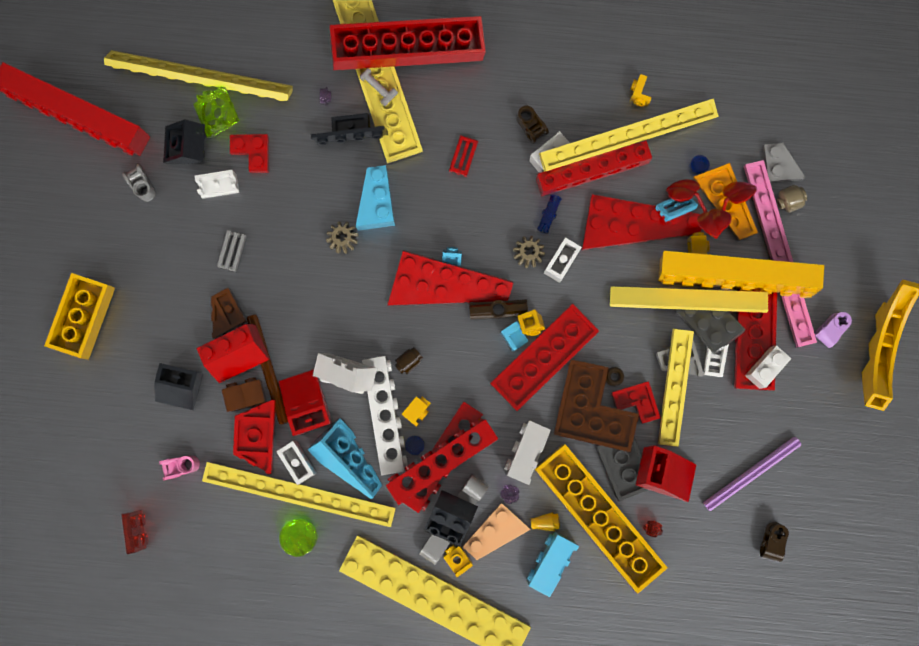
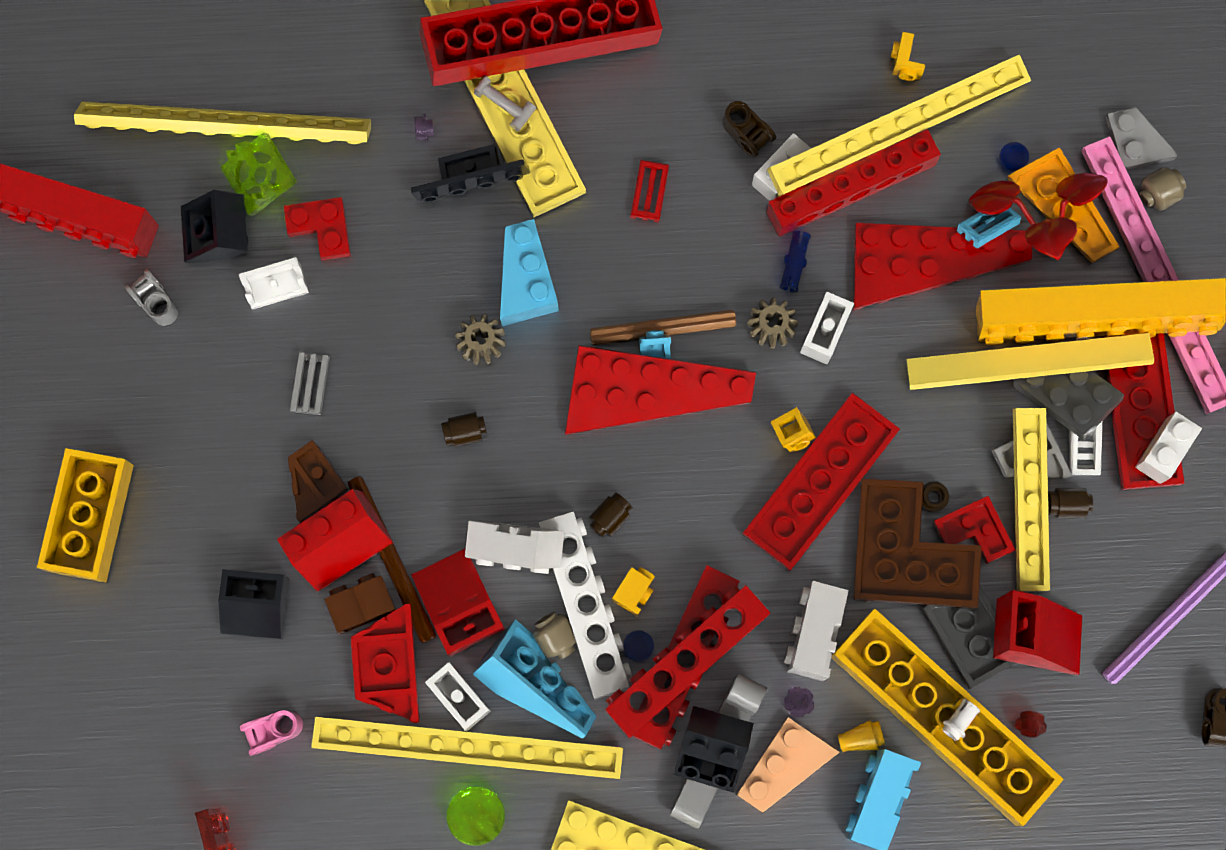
camera: 10 degrees left, 5 degrees down
yellow brick [443,544,473,577] -> none
dark brown piece [469,299,528,320] -> none
medium azure panel [500,321,528,352] -> none
yellow brick [687,232,711,255] -> none
none -> dark brown brick [441,412,487,447]
none -> dark tan head [533,612,576,659]
none -> medium nougat axle [590,310,736,345]
none -> white pin [942,699,980,741]
none -> dark brown brick [1048,488,1093,518]

